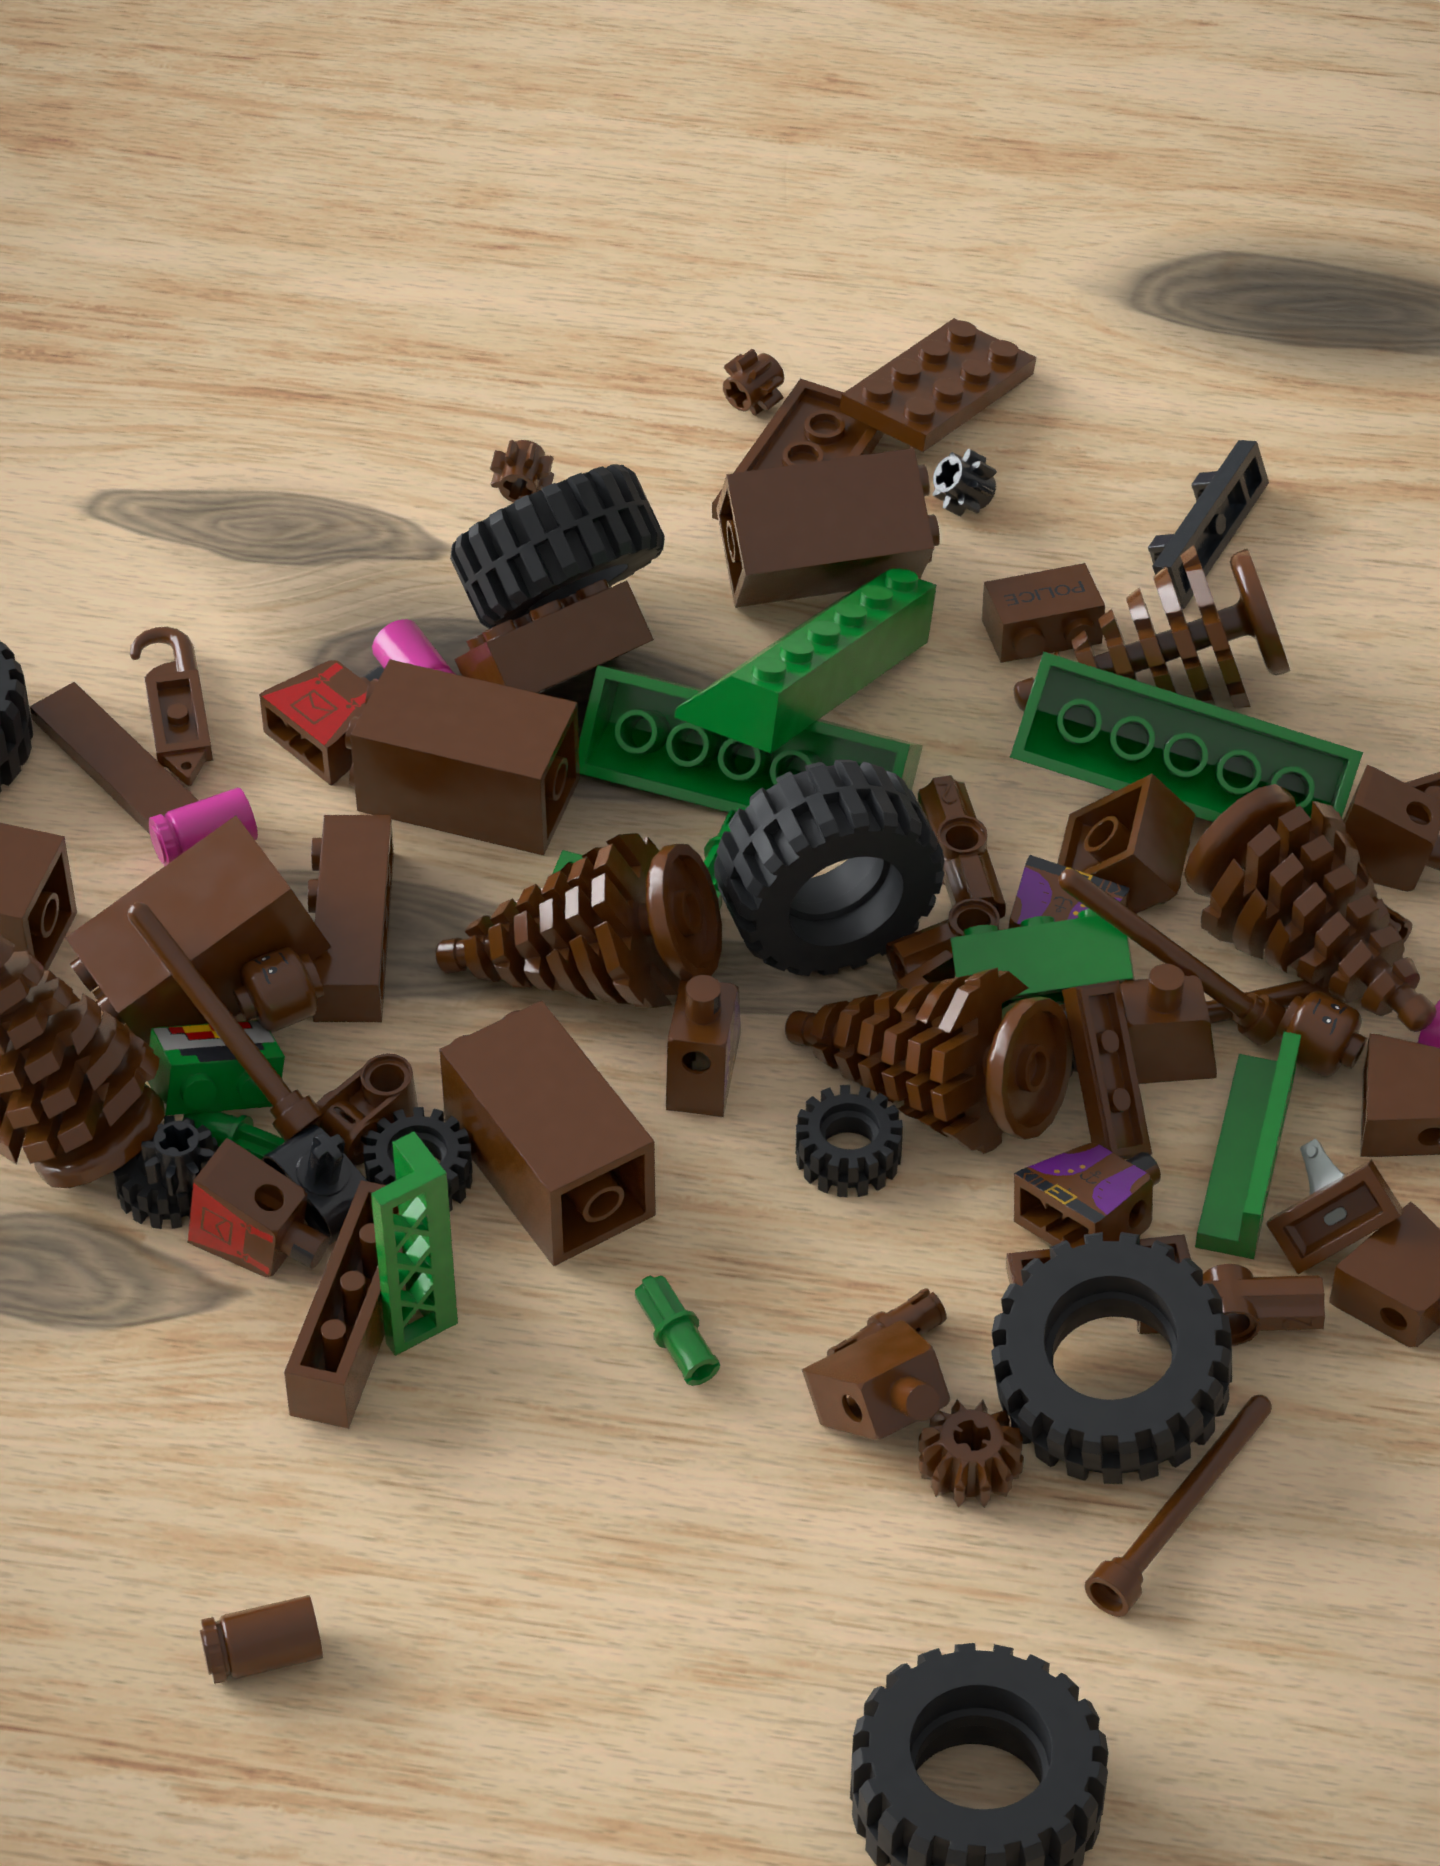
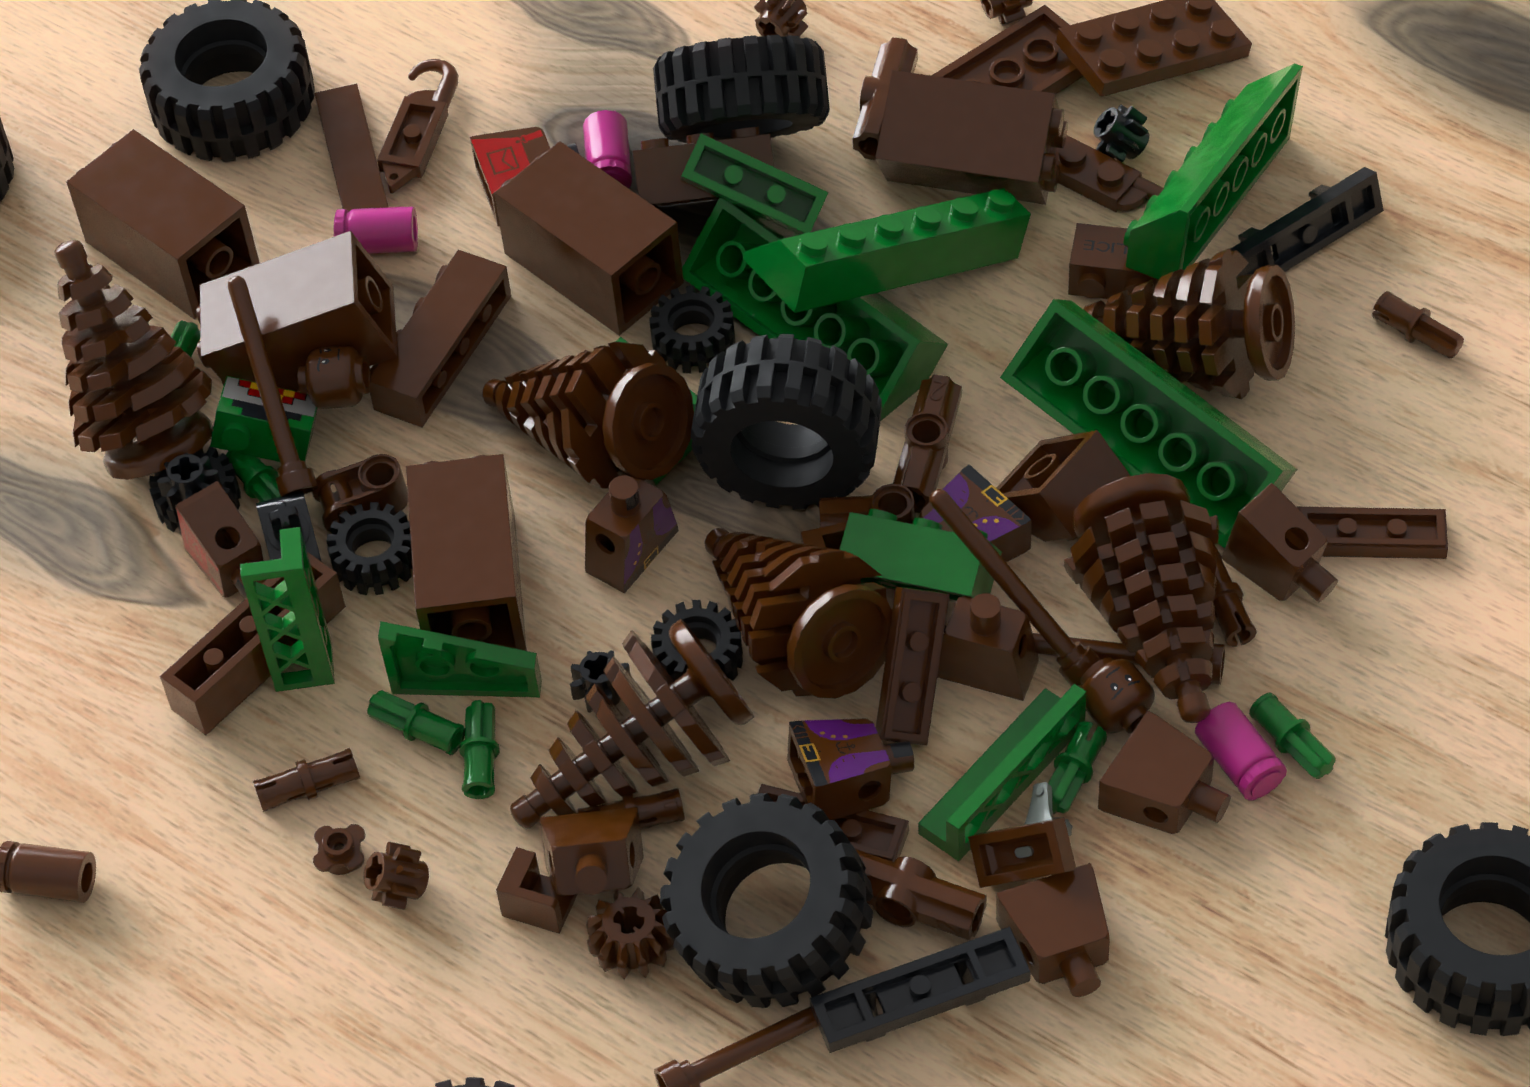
camera: 30 degrees right, 5 degrees up
none -> reddish brown pin [253,748,360,812]
none -> reddish brown plate [313,824,366,875]
none -> reddish brown gear [364,842,429,910]
none -> green axle [367,690,465,755]
none -> green wing [378,621,542,698]
none -> reddish brown panel [496,847,578,934]
none -> reddish brown plant [510,619,754,829]
none -> black gear [570,650,631,713]
none -> black tyre [649,285,735,374]
none -> green brick [680,134,829,235]
none -> black hinge [810,927,1031,1053]
none -> reddish brown piece [853,37,918,160]
none -> green axle [1048,721,1107,814]
none -> reddish brown plate [1055,135,1164,212]
none -> green slope [1123,63,1303,280]
none -> reddish brown axle [1372,291,1464,358]

